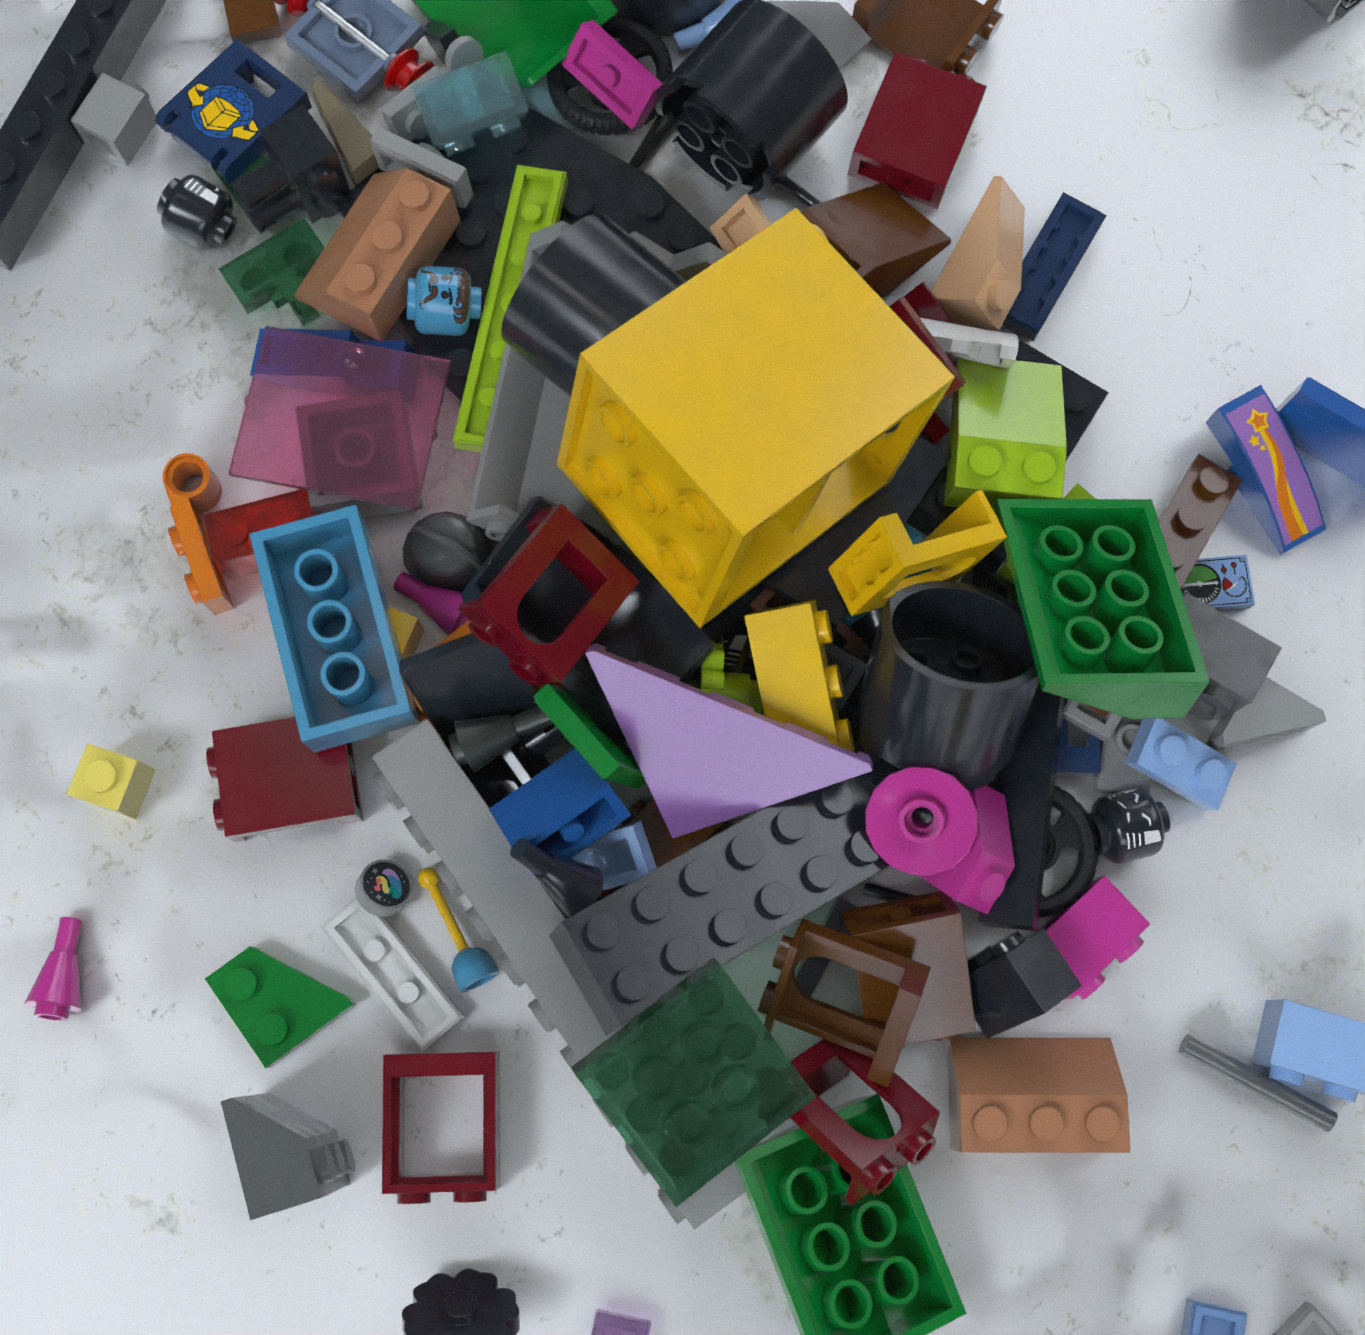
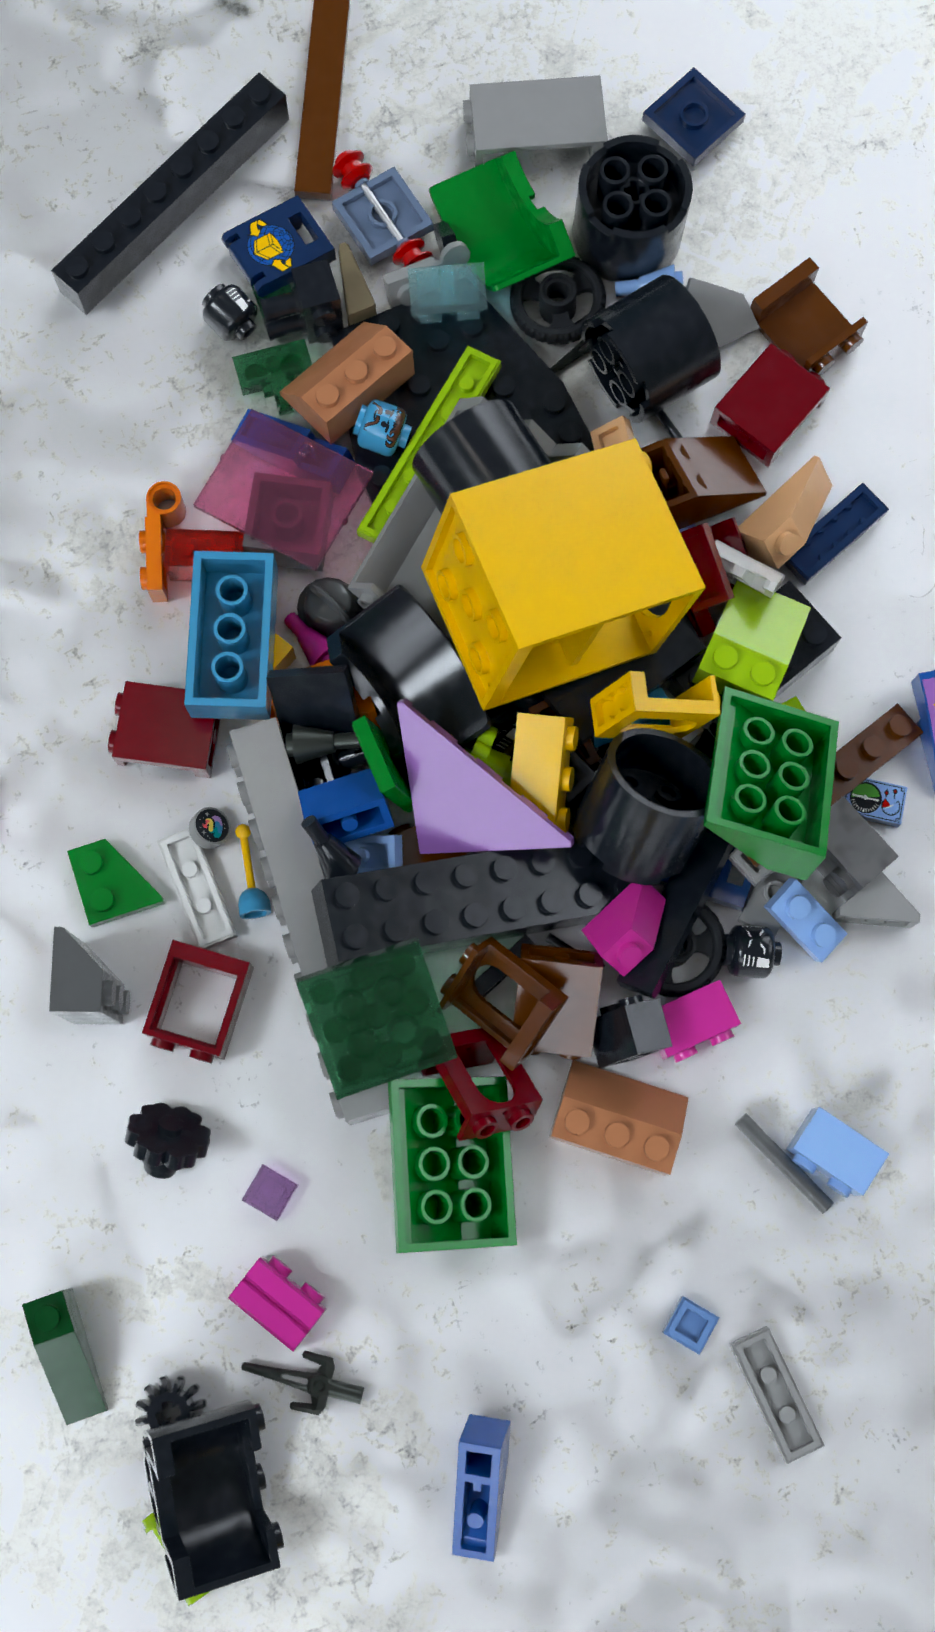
camera: 20 degrees right, 0 degrees up
light yellow brick [66,743,155,819] -> none
light grey brick [71,72,156,166] -> none
light grey plate [369,127,474,208] -> none
dark red panel [458,504,640,685] -> none
dark pink plate [561,20,662,130] -> none
dark pink dish [866,766,978,875] -> none

